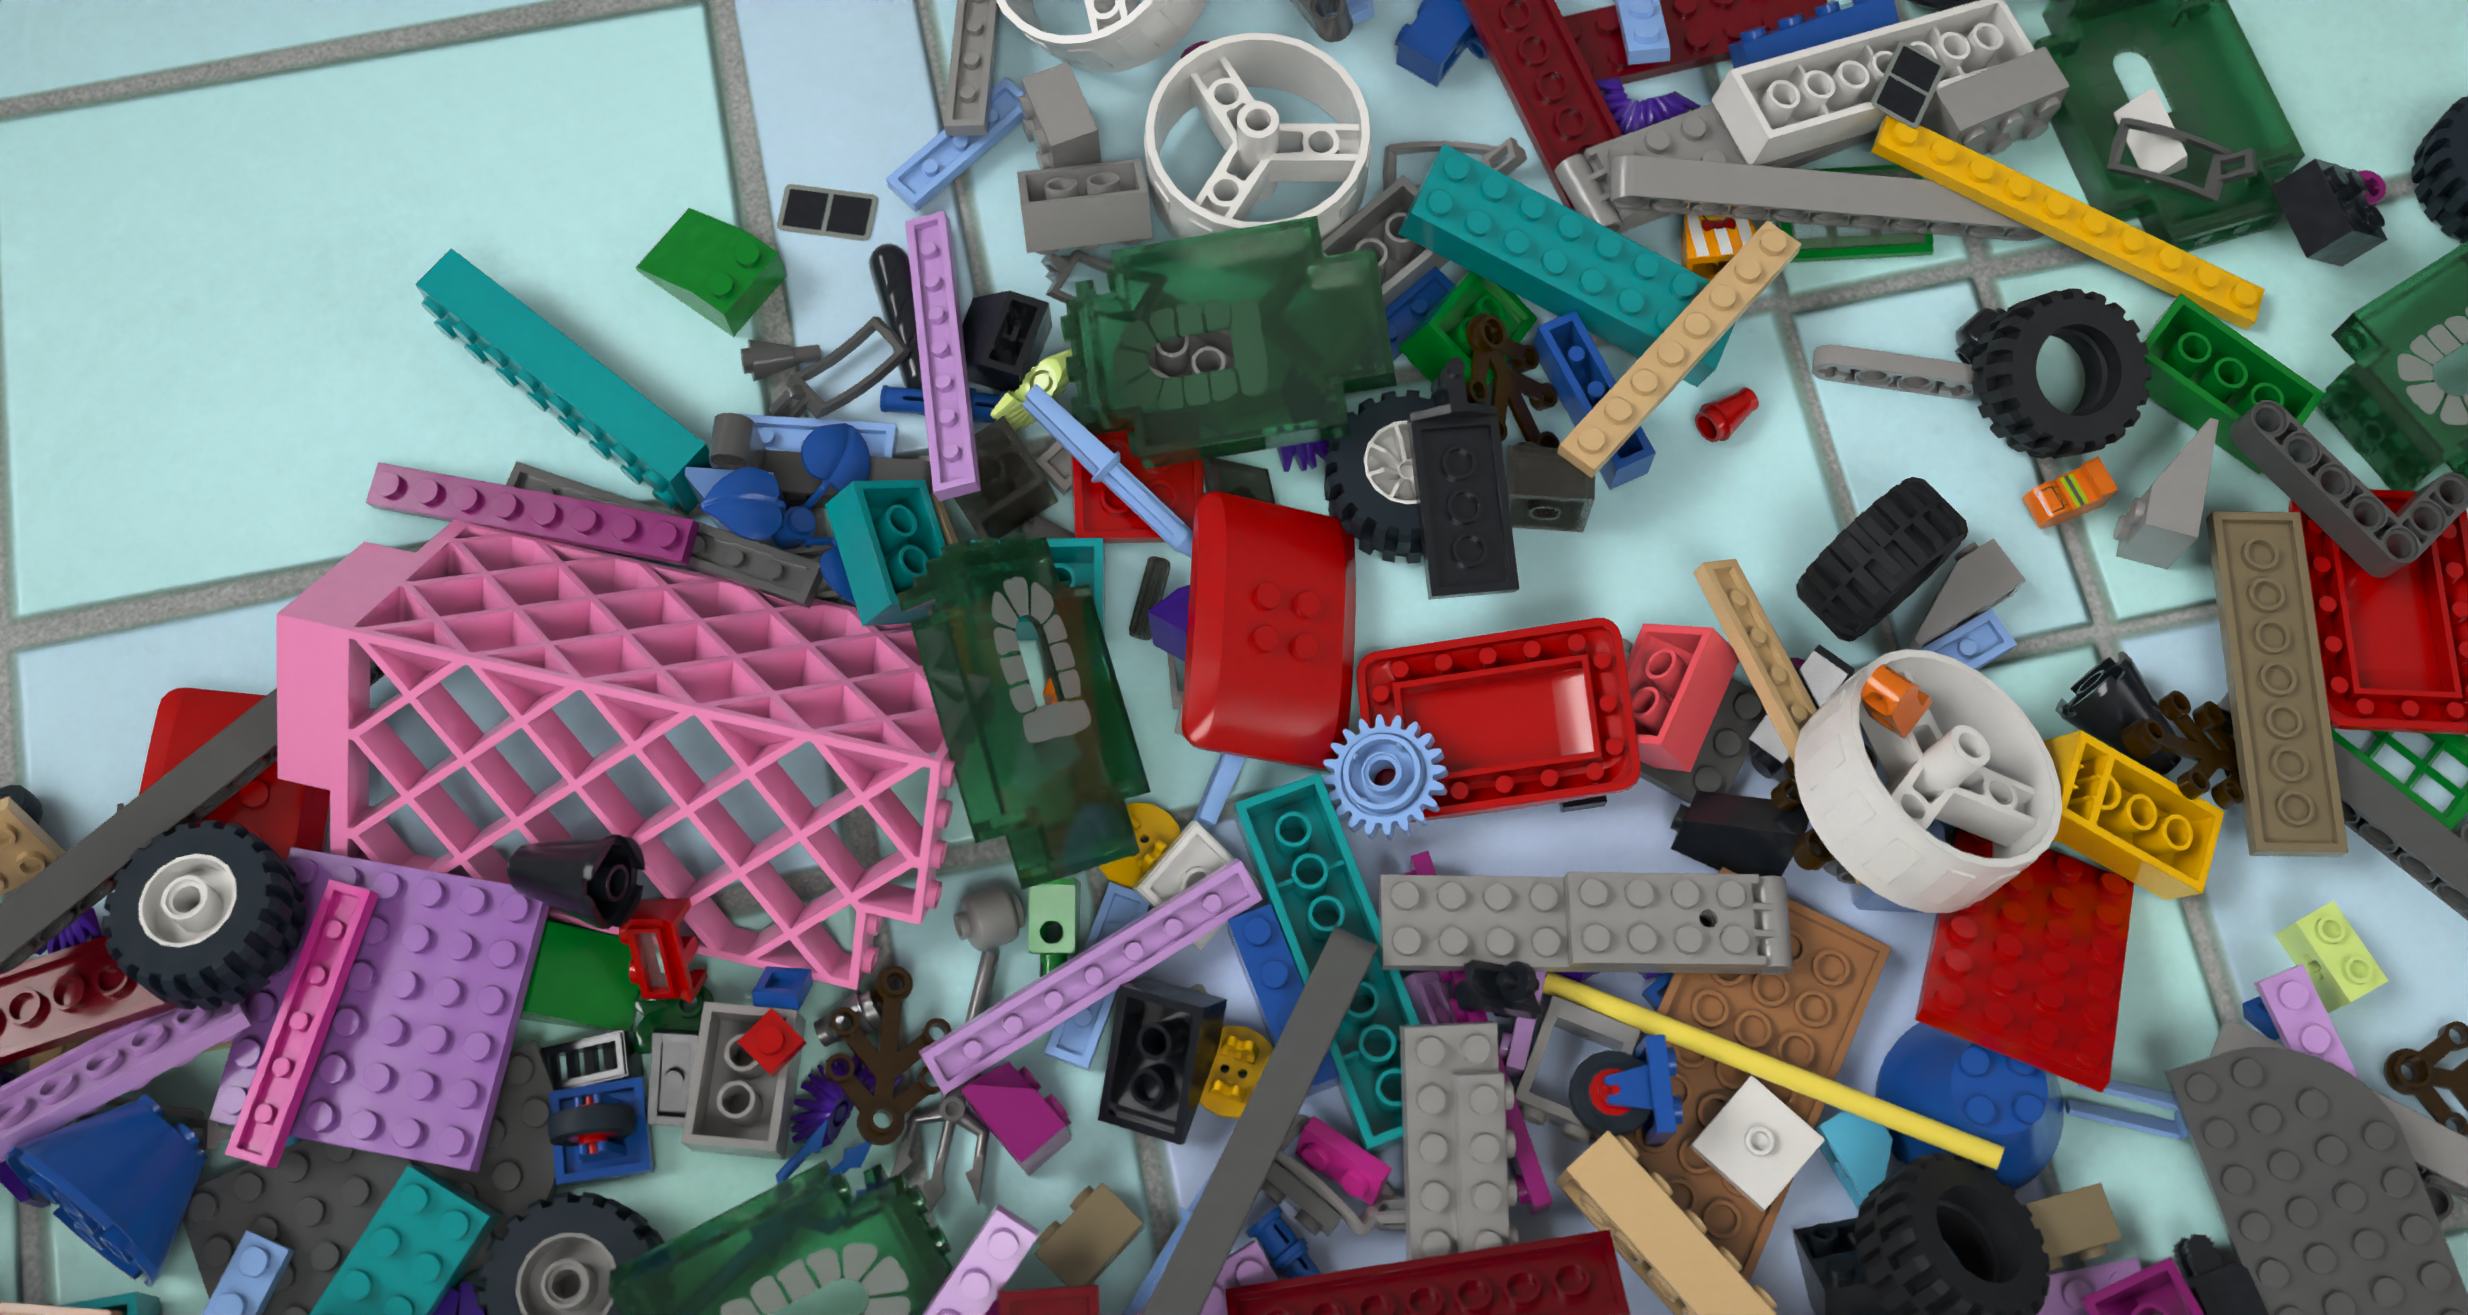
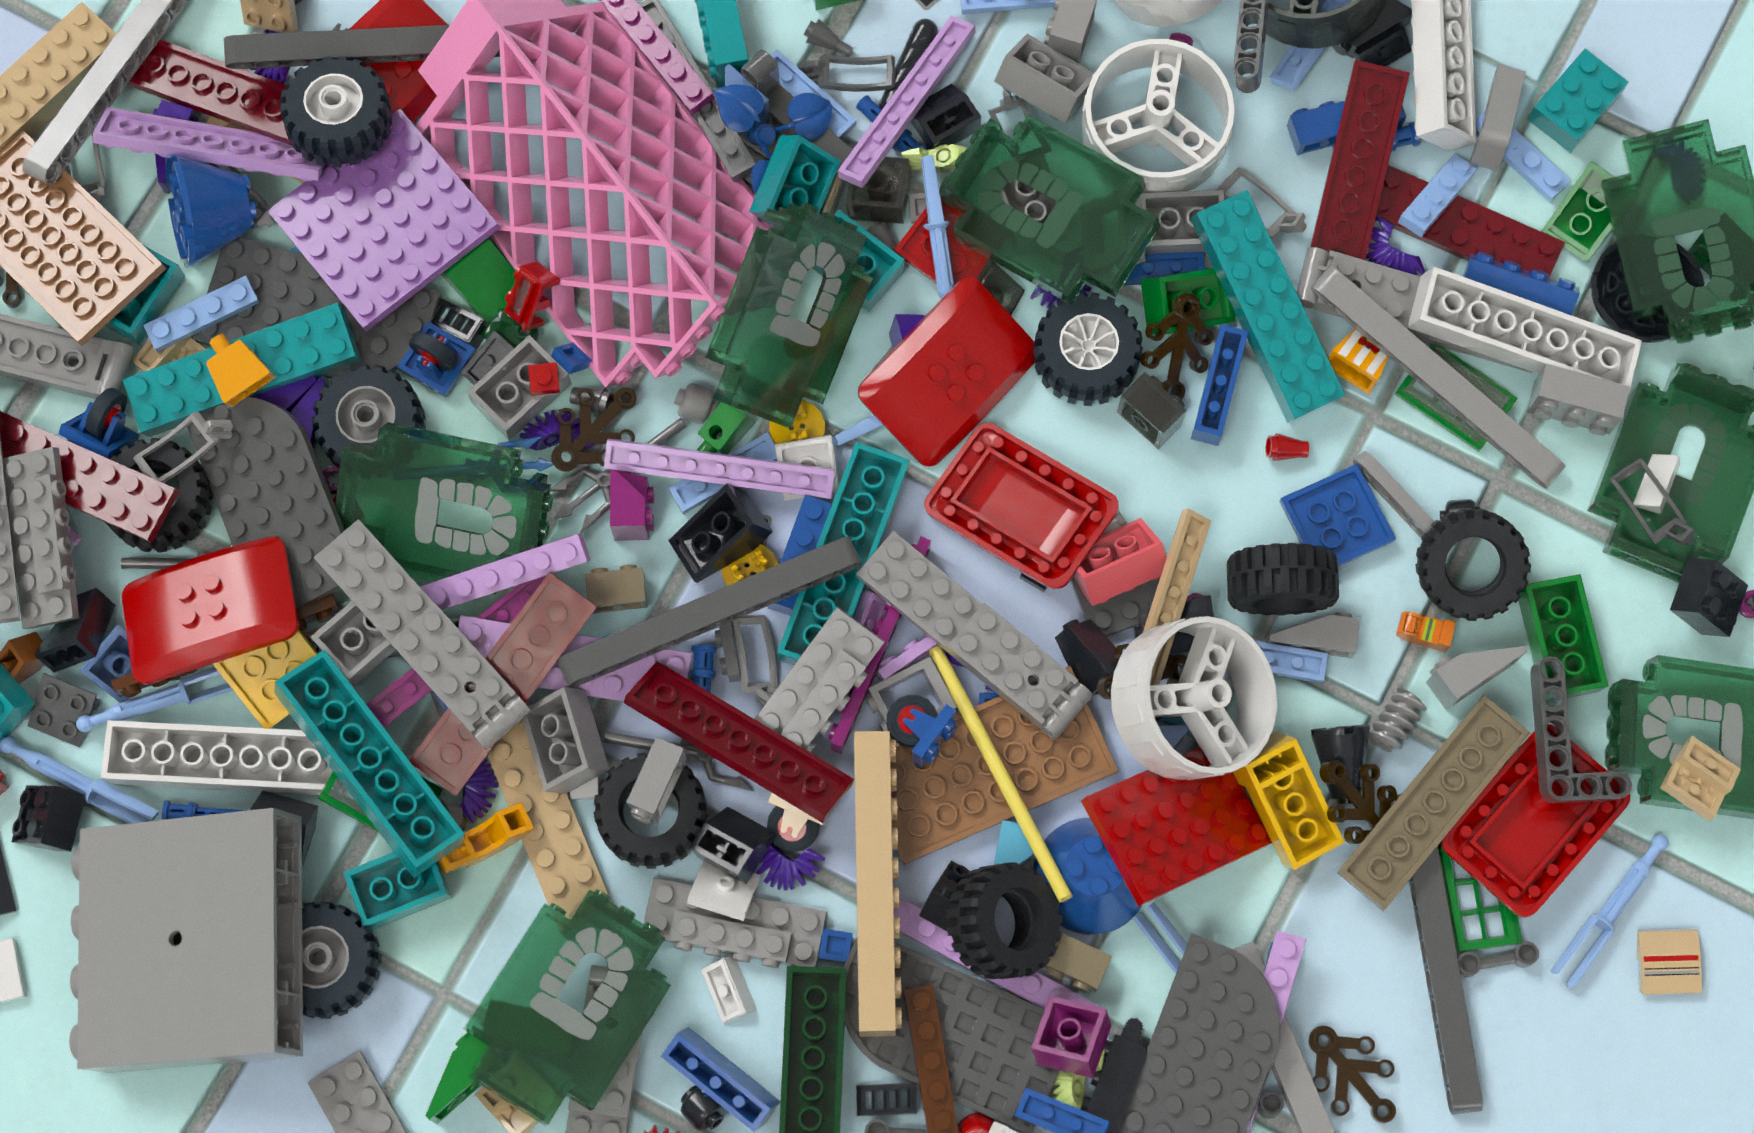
camera: 40 degrees right, 5 degrees up
dark pink plate [225,879,379,1169] -> none
black cone [507,835,645,929] -> none
clear smoke axle [1129,556,1171,641] -> none
dark pink plate [1295,1116,1392,1206] -> none
light blue gear [1322,714,1448,841] -> none
black hinge [1407,357,1519,600] -> none
black hips [1455,959,1543,1020] -> none
tan plate [1557,220,1802,478] -> none
white plate [1689,1075,1825,1212] -> none
orange leg [1861,664,1933,739] -> none
black sticker [1871,41,1946,128] -> none
yellow plate [1871,114,2265,330] -> none
yellowish green brick [2274,901,2389,1013] -> none
none -> blue plate [1279,464,1396,567]
none -> light grey piece [1369,688,1427,752]

